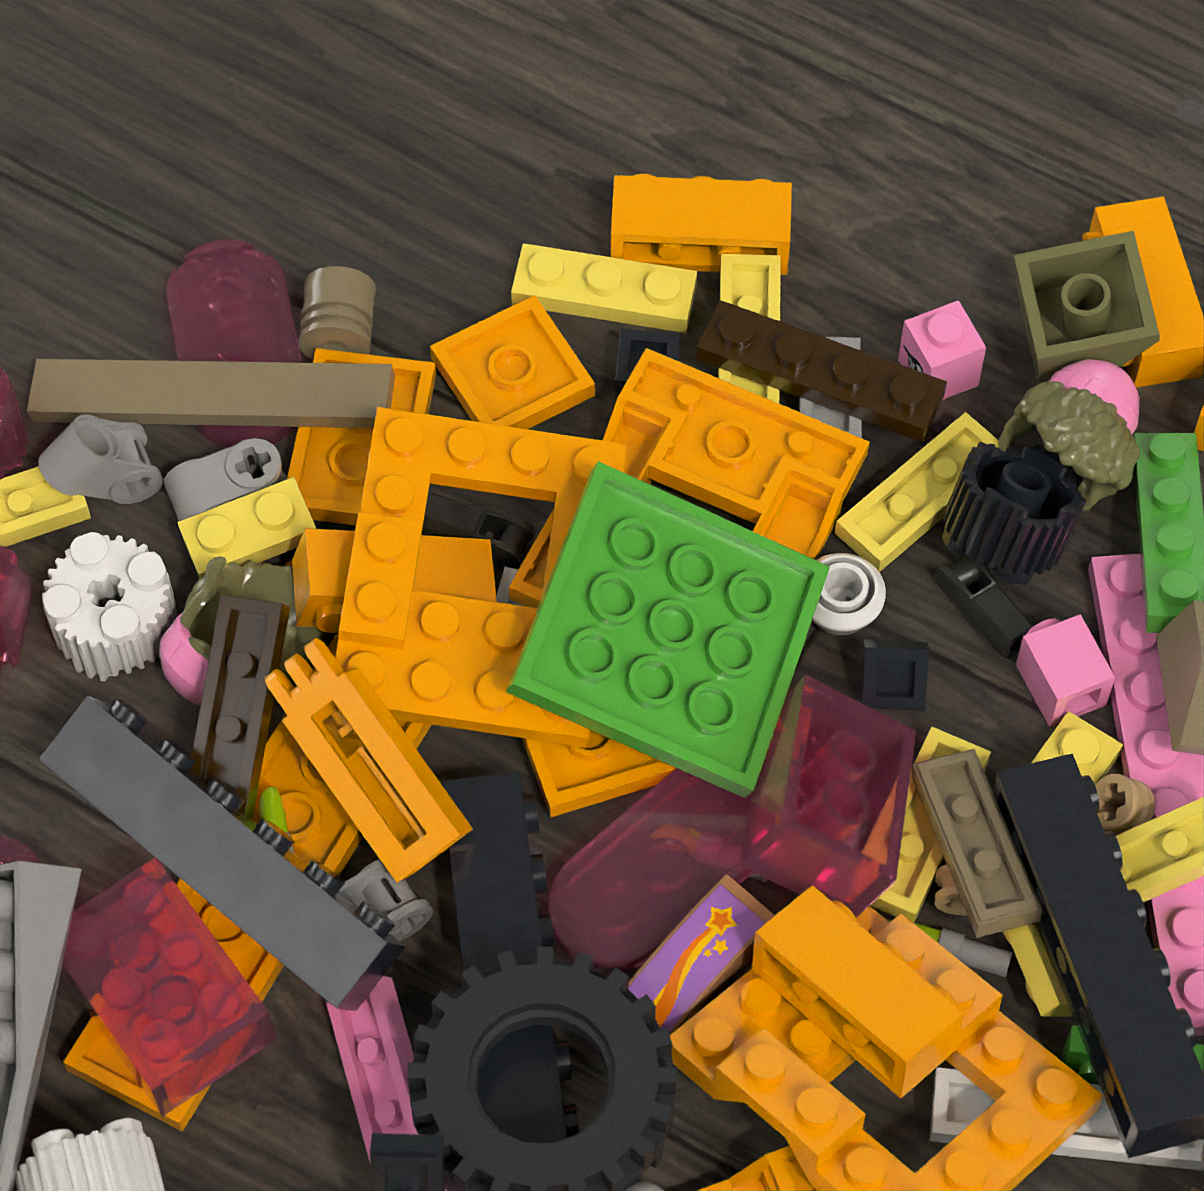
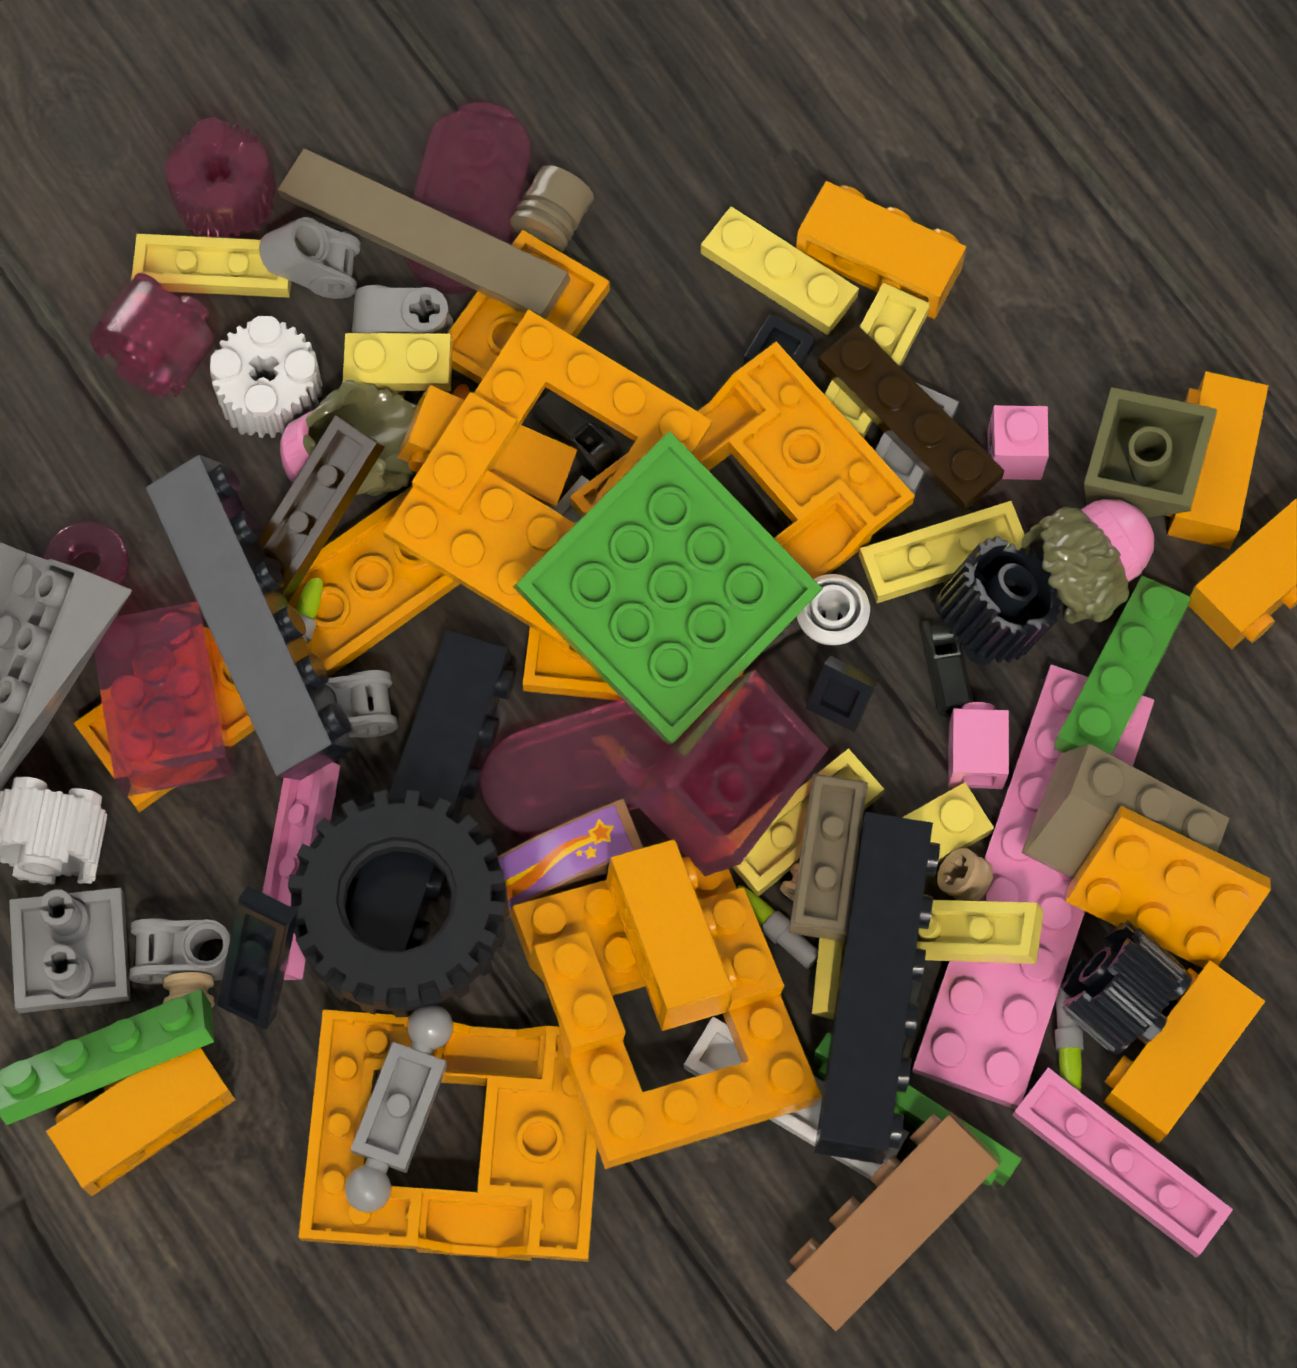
camera: 25 degrees right, 10 degrees up
light orange hinge [265,638,473,883] -> none
light orange plate [430,295,595,429] -> none

